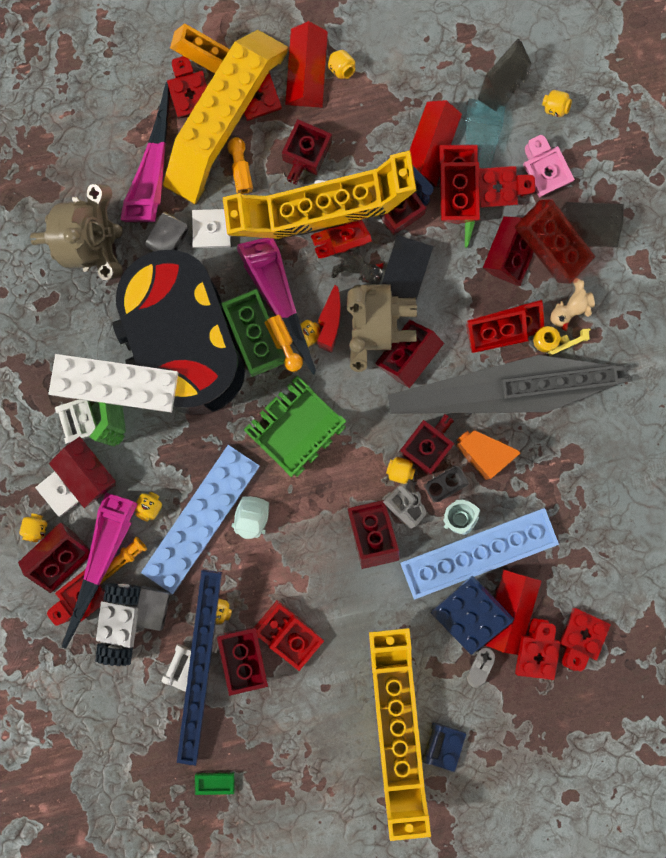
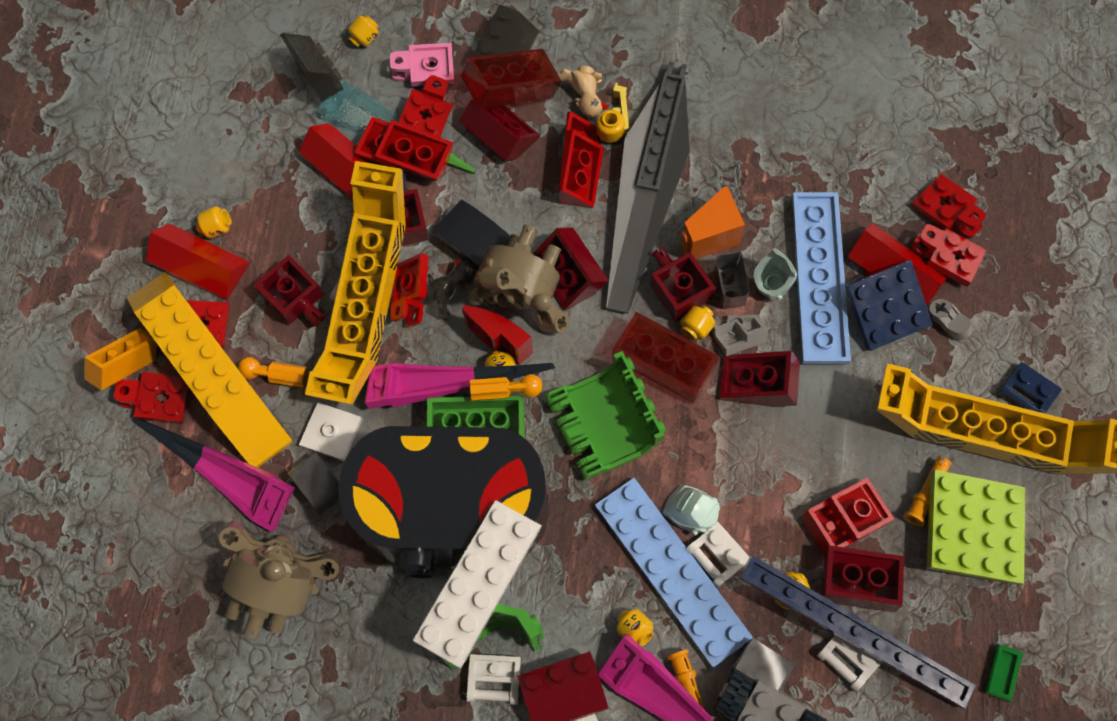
camera: 70 degrees left, 15 degrees down
none -> clear red brick [612,312,719,404]
none -> white plate [686,522,749,588]
none -> light orange pin [903,456,952,527]
none -> lime plate [927,470,1025,585]

